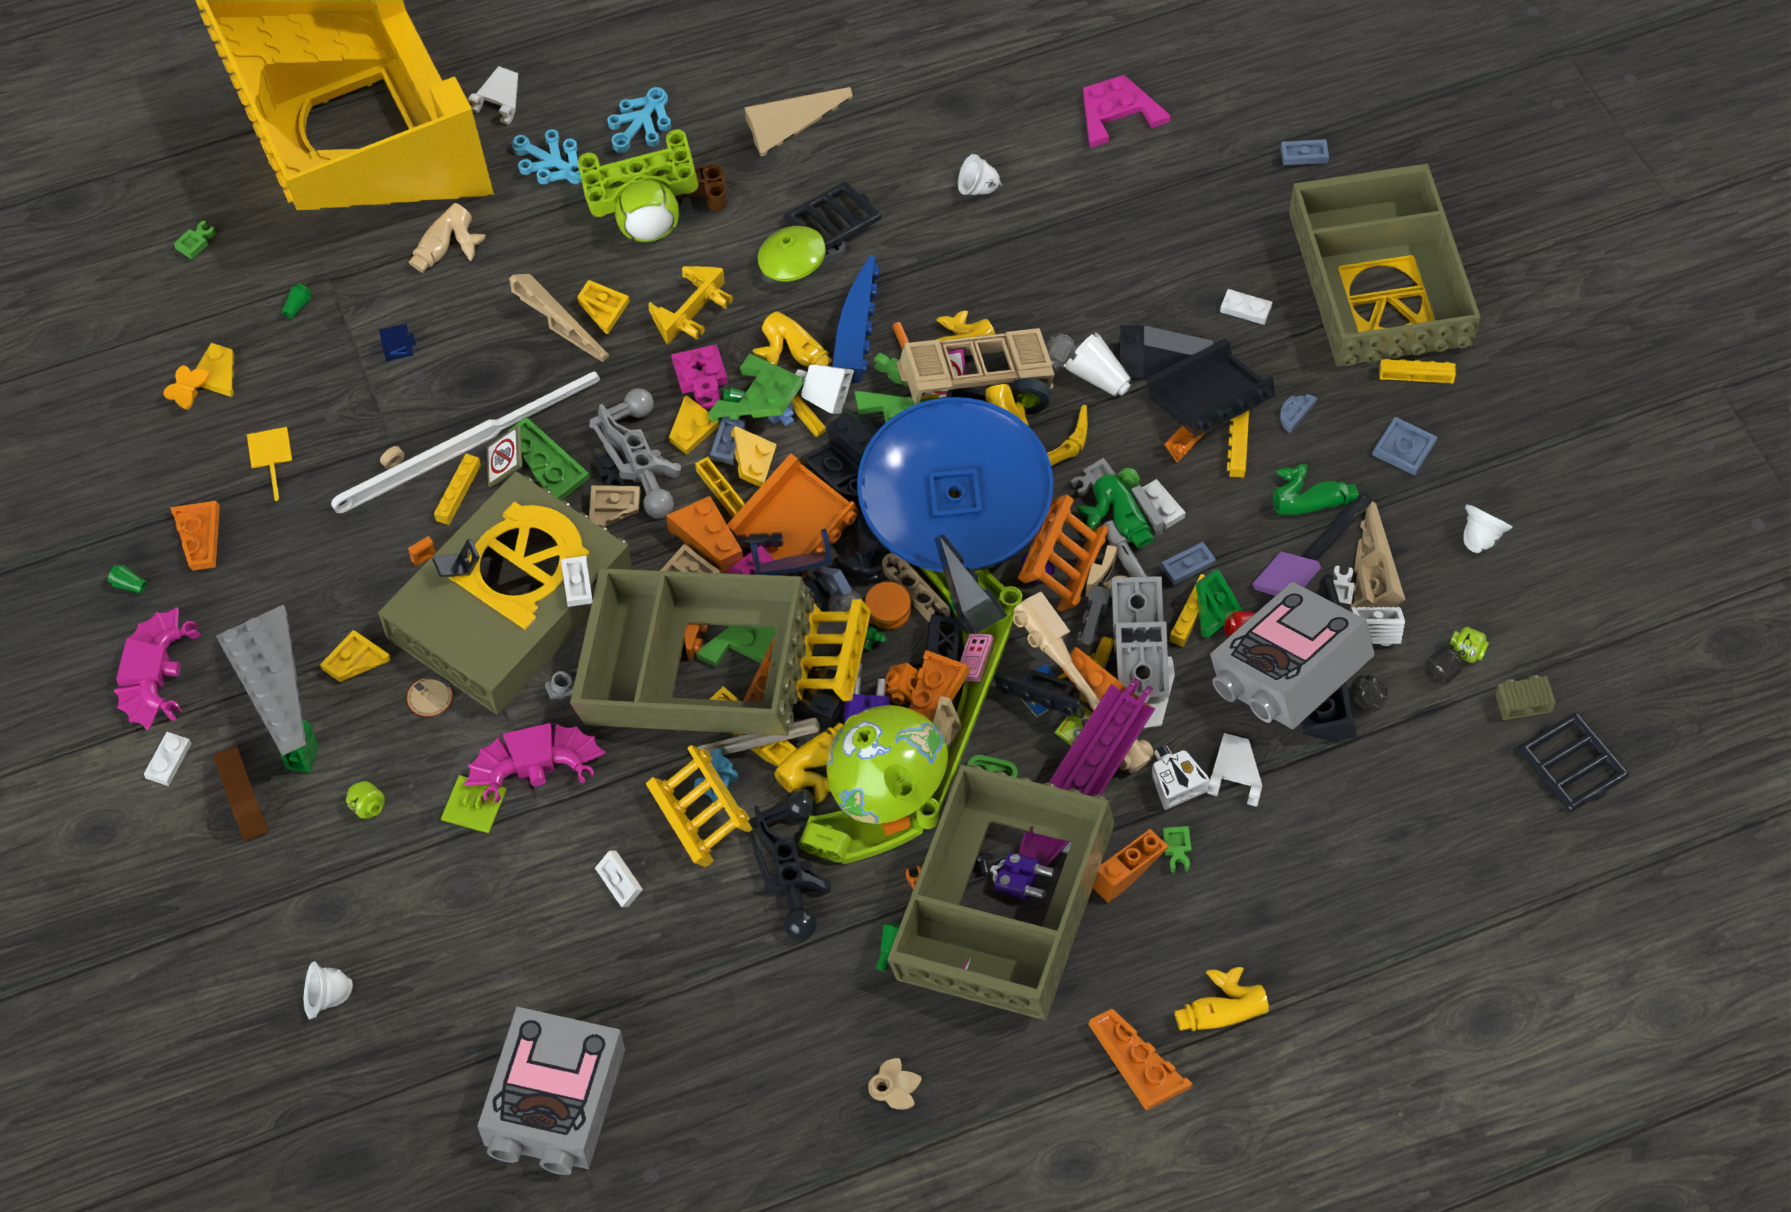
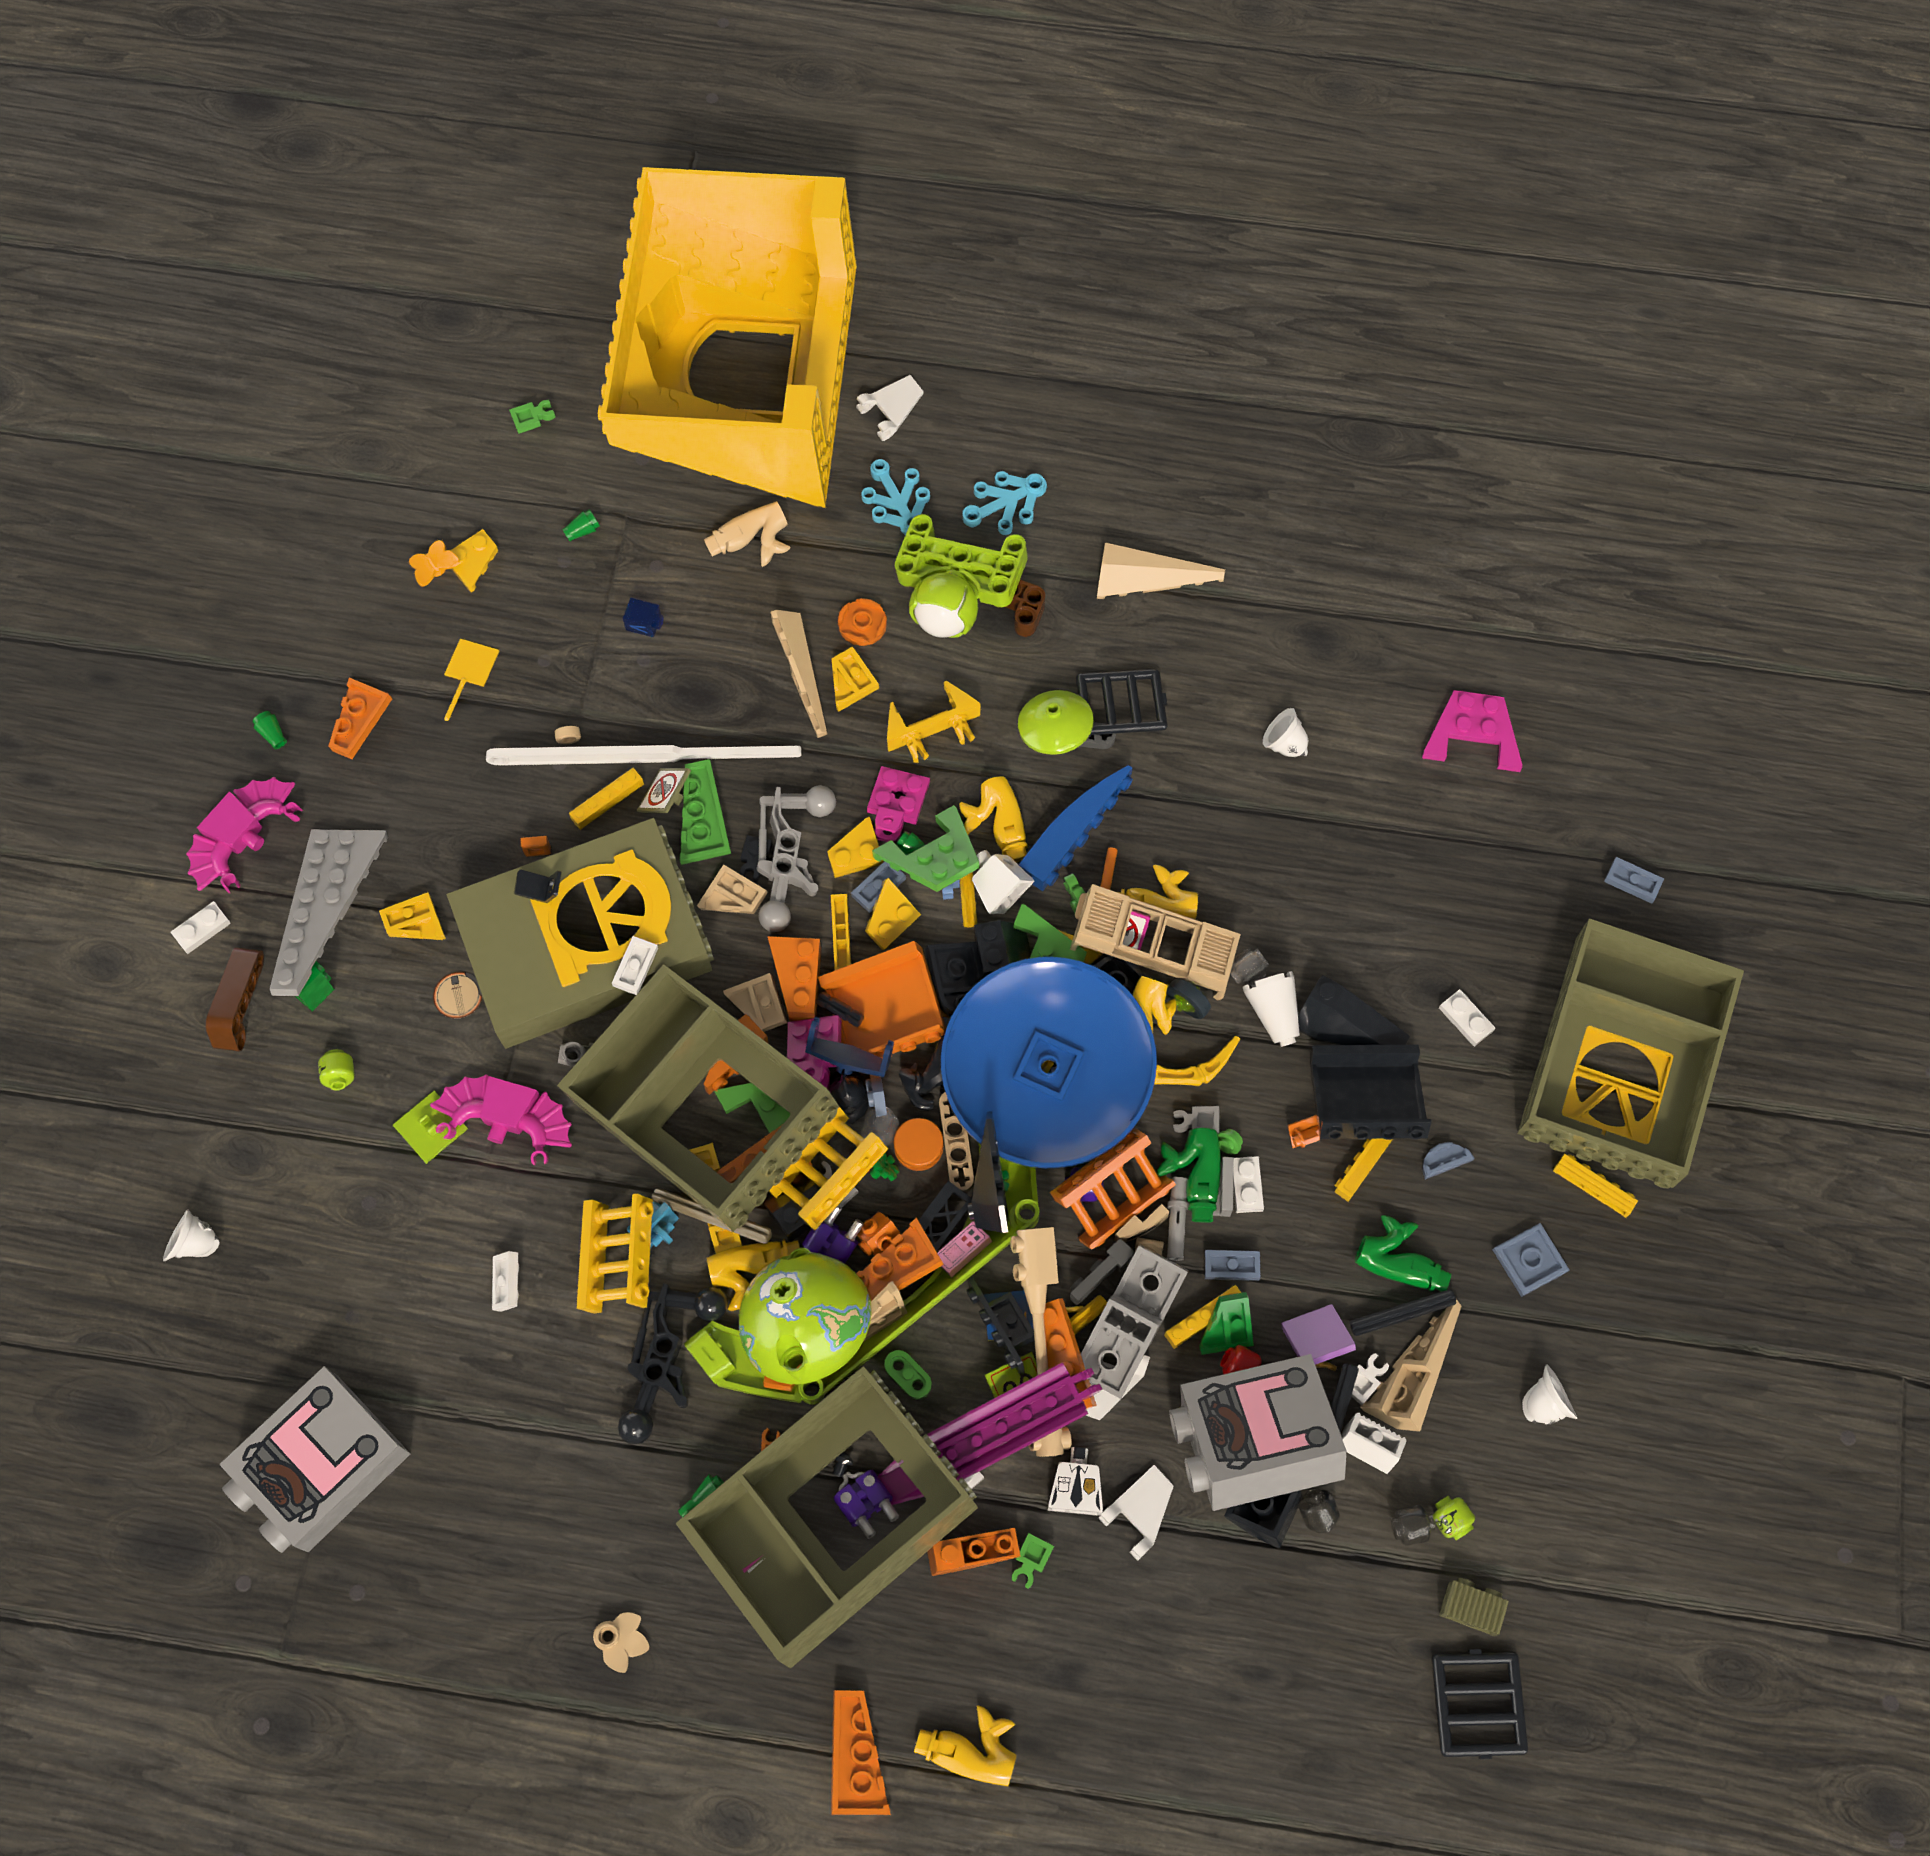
camera: 30 degrees right, 10 degrees up
none -> orange tile [838,598,887,646]

